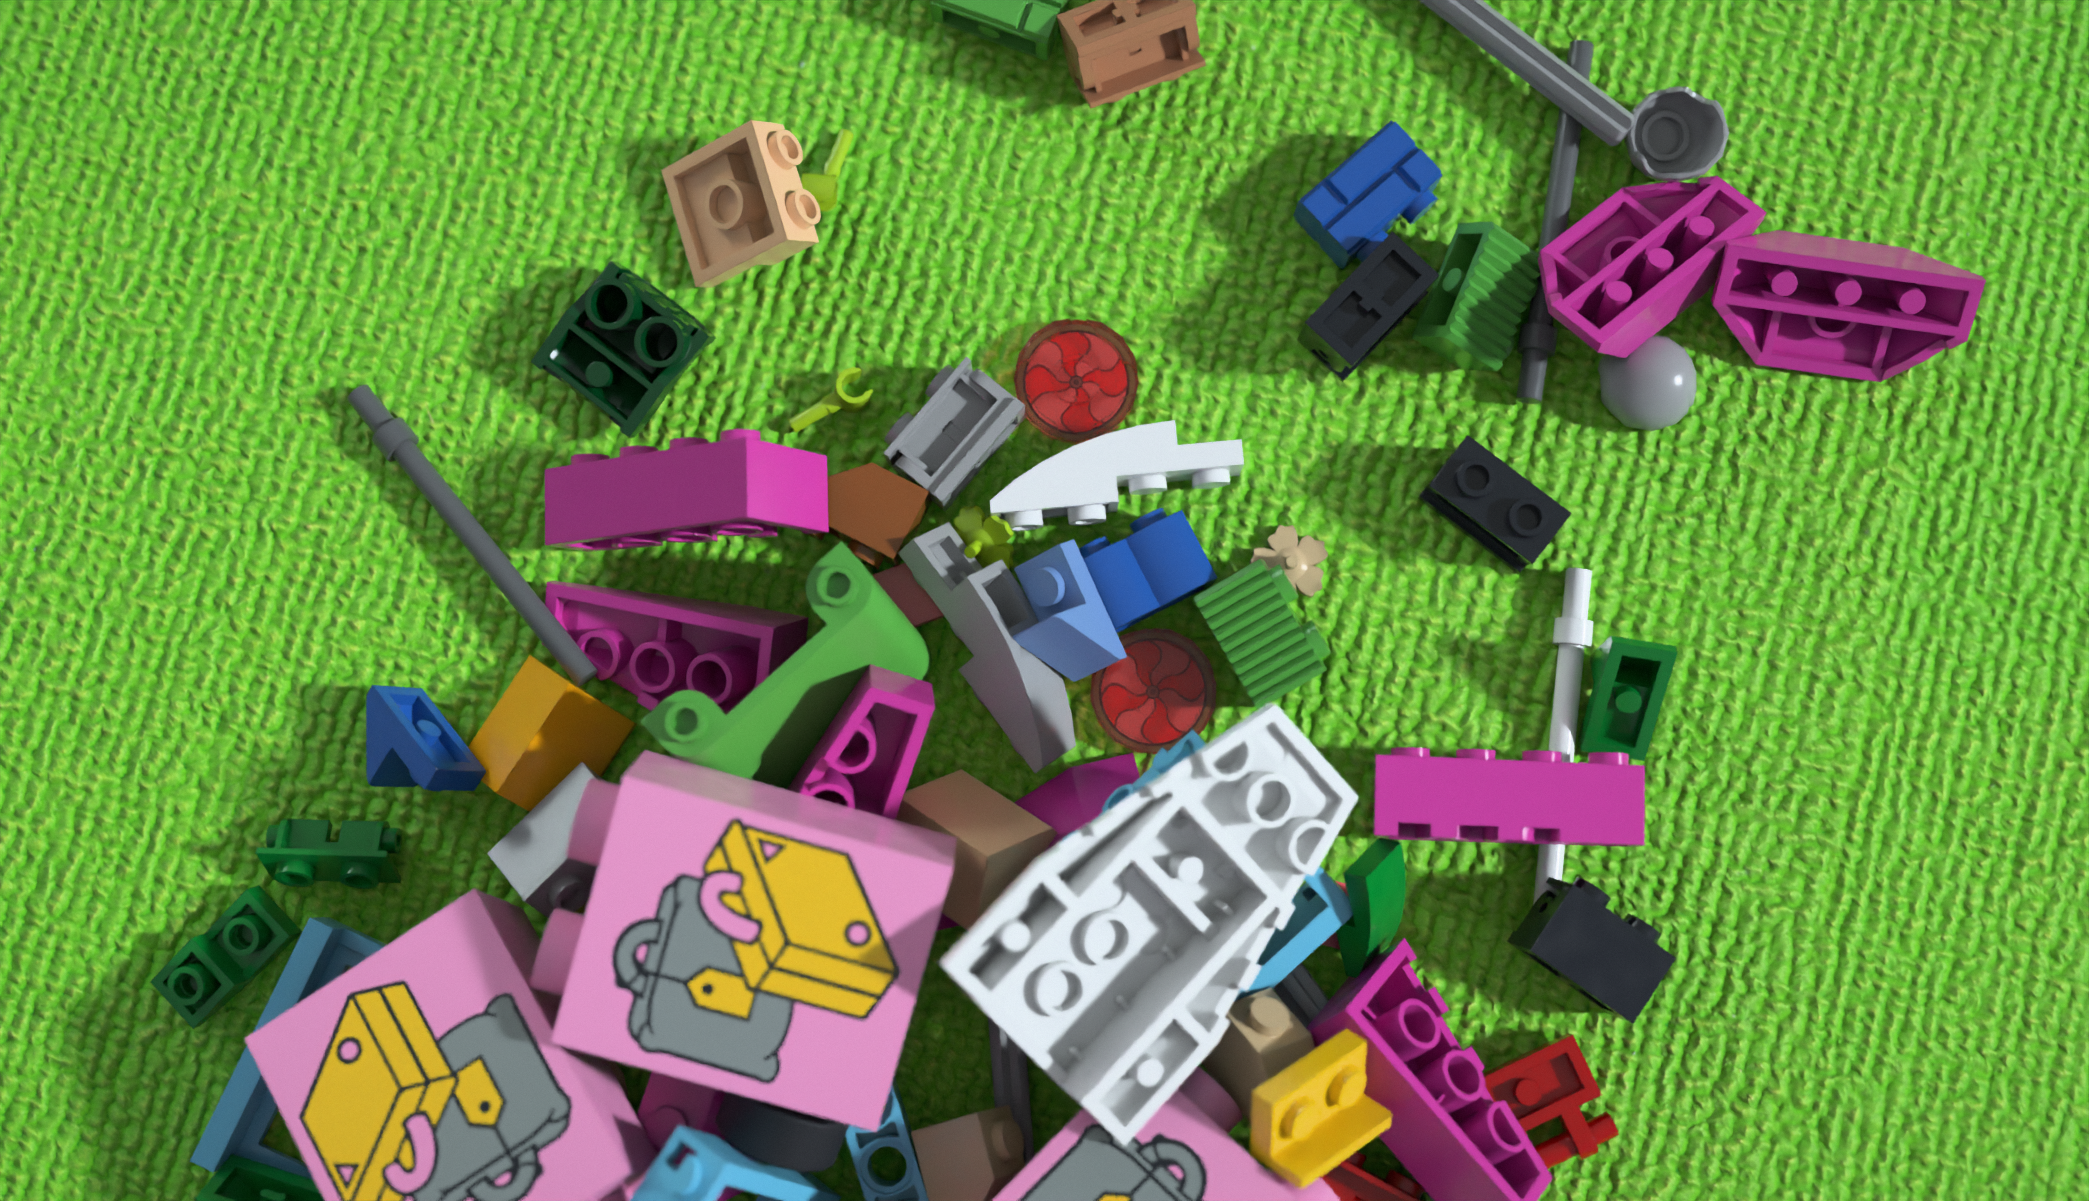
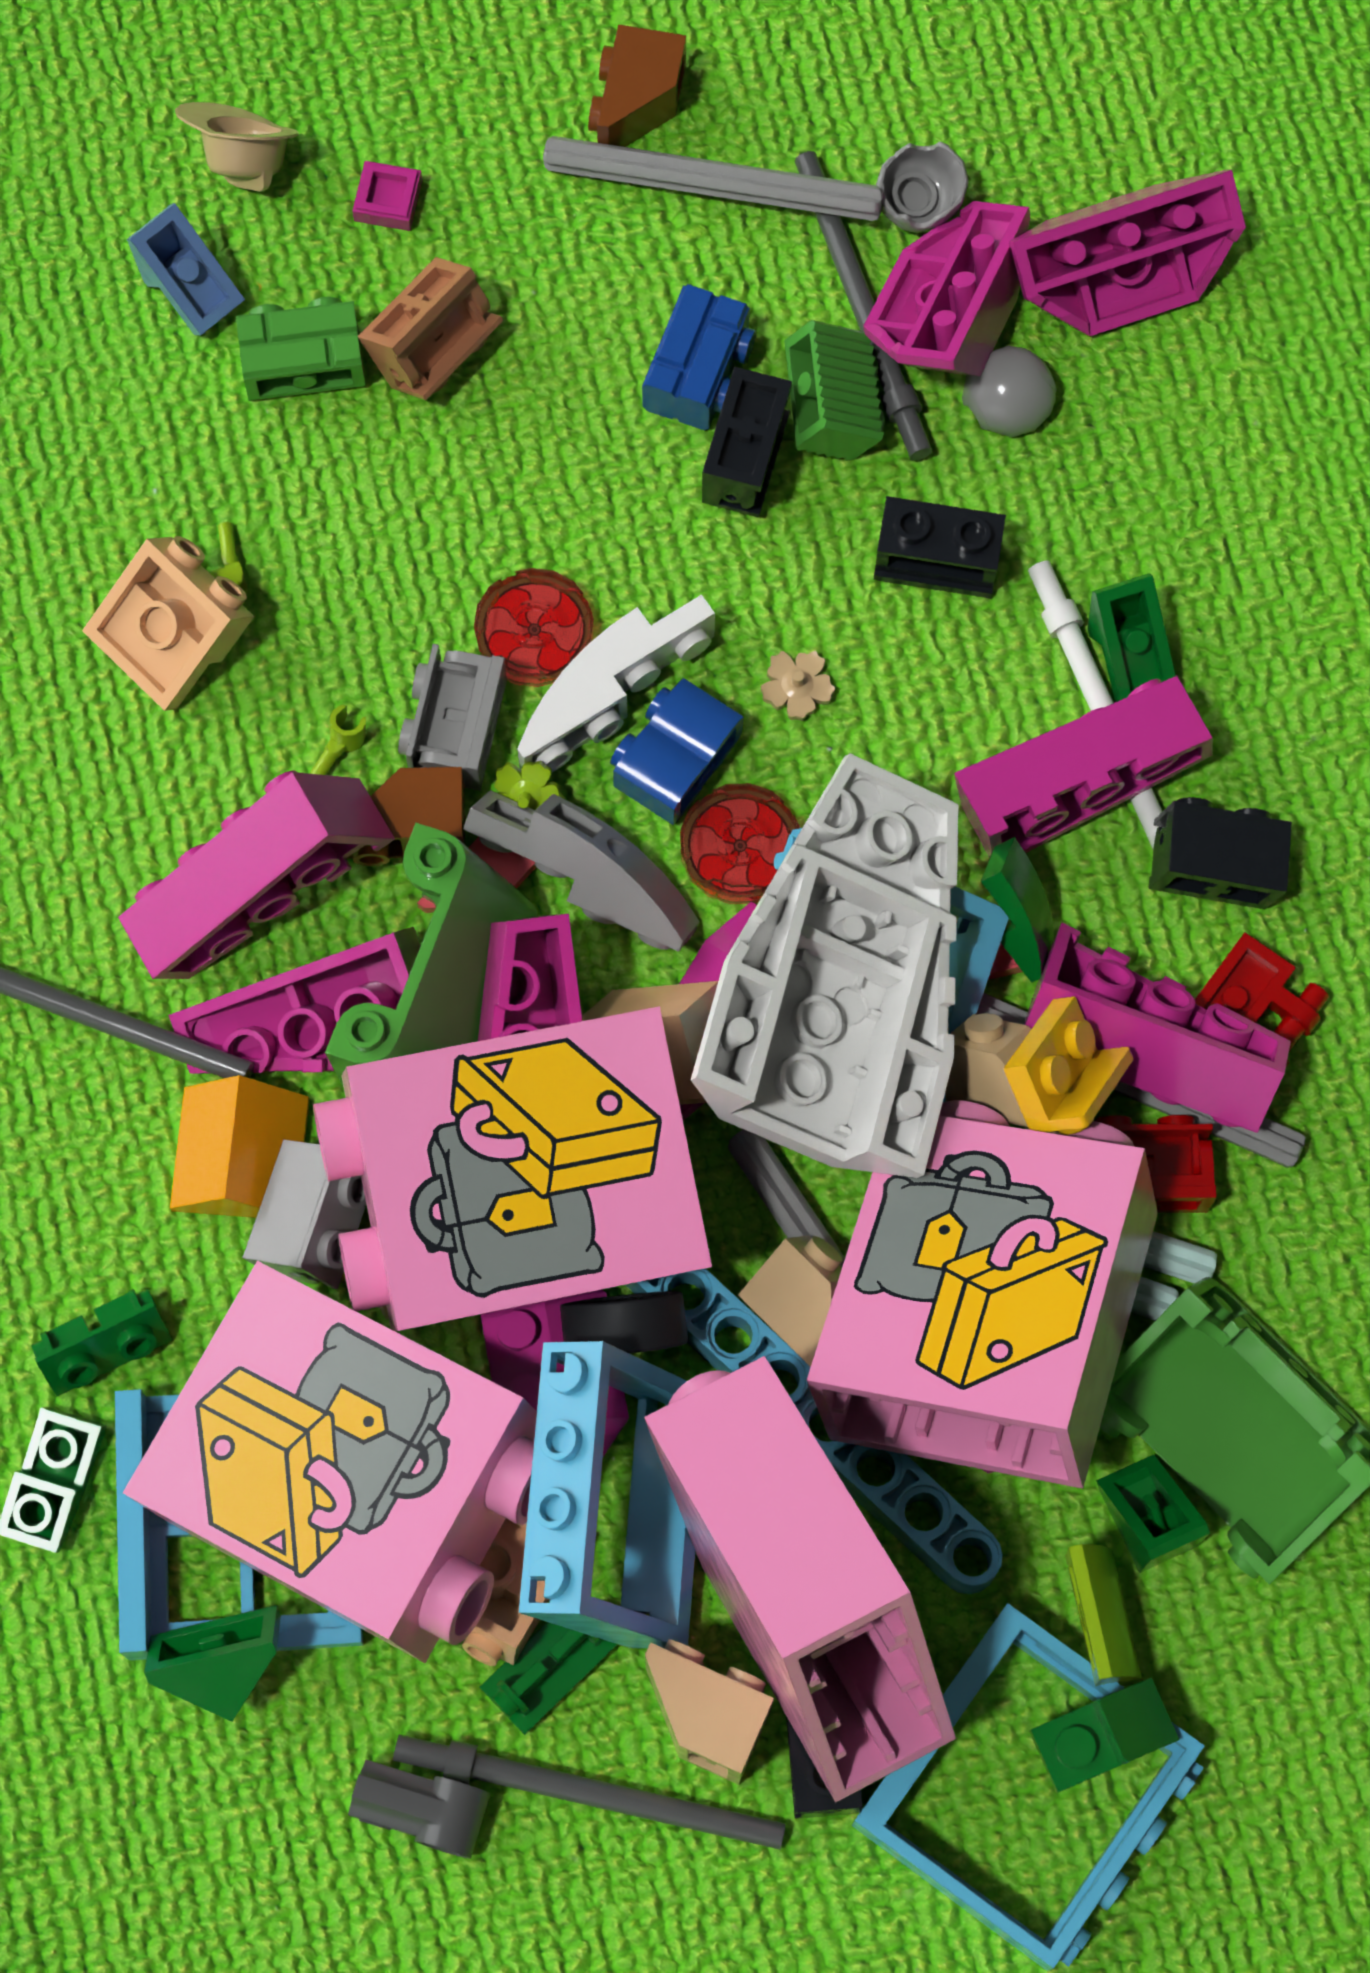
camera: 30 degrees left, 10 degrees down
blue slope [366,685,487,792] -> none
dark green slope [531,261,716,438] -> none
medium blue slope [1012,539,1127,682] -> none
bright green brick [1193,559,1331,710] -> none

